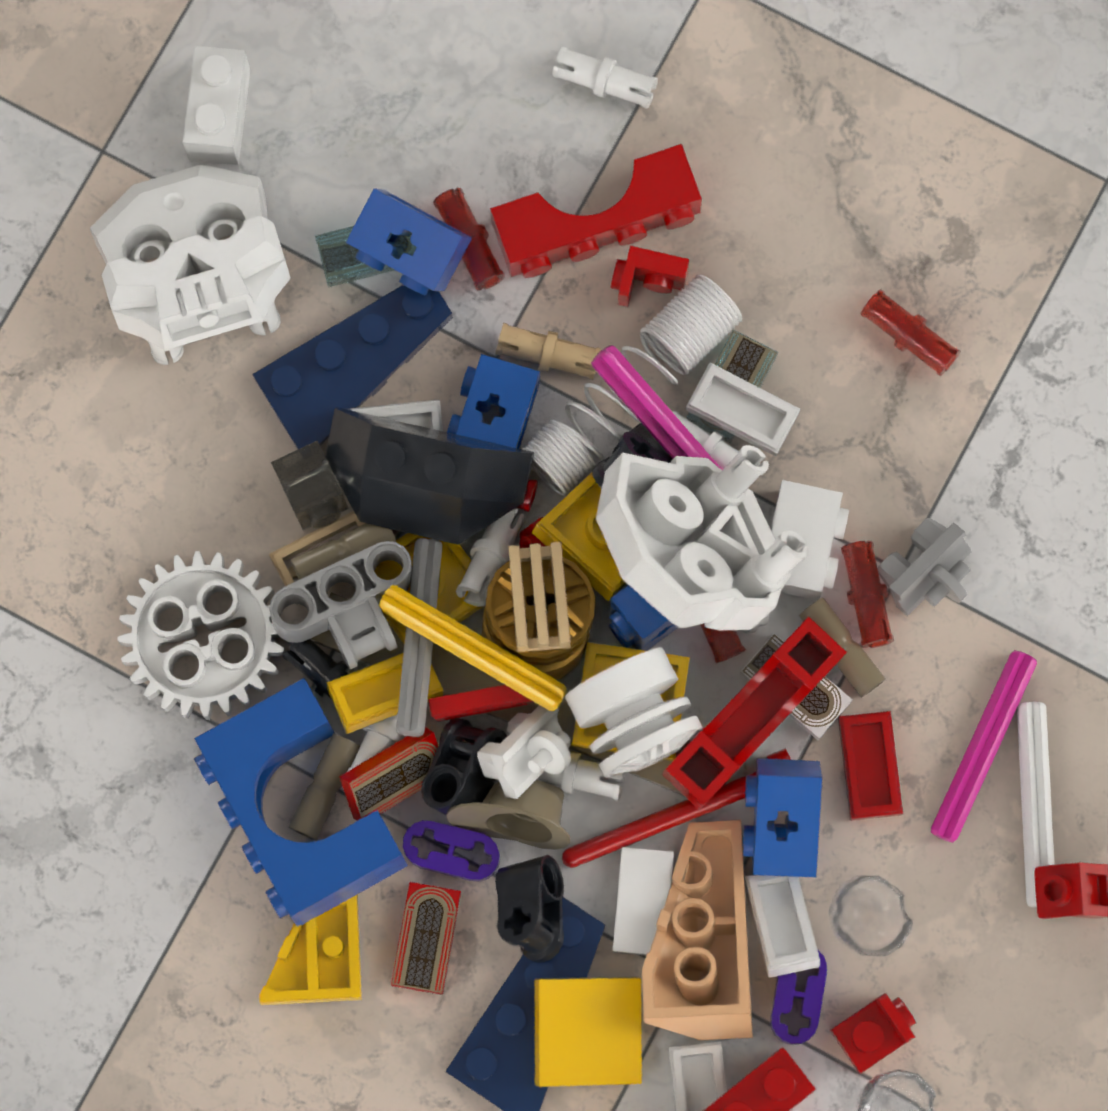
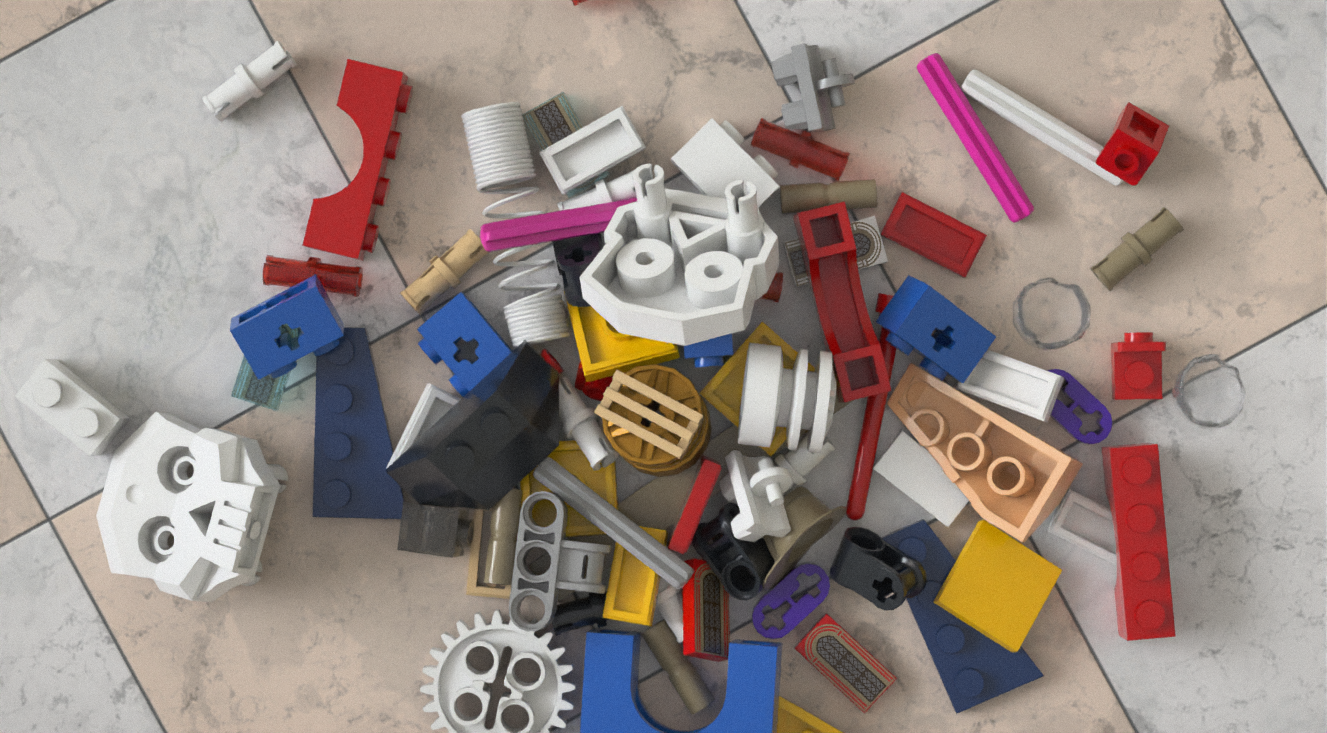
camera: 55 degrees left, 10 degrees up
yellow axle [379,585,567,711] -> none
red bracket [611,245,690,307] -> none
none -> dark tan pin [1090,207,1184,291]

